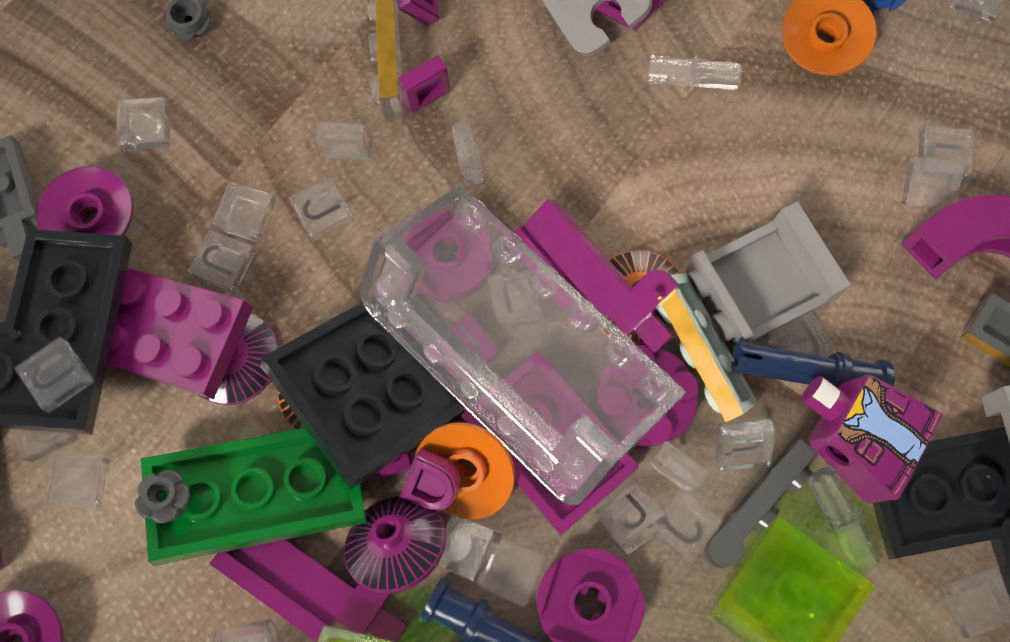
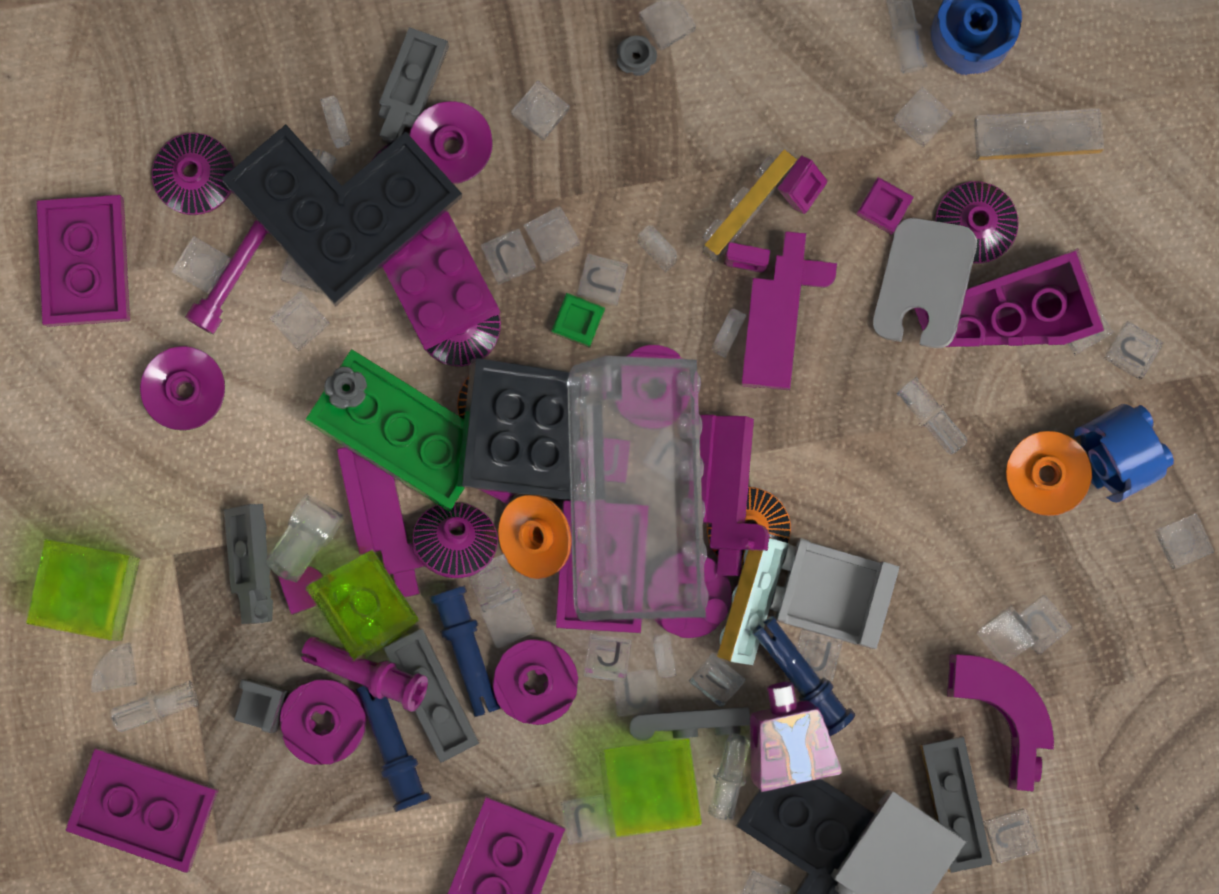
camera: 35 degrees right, 10 degrees up
clear tile [14,337,94,413] -> none
magenta tile [400,447,462,511] -> none
none -> green tile [551,293,605,348]
none -> magenta piece [742,231,837,391]

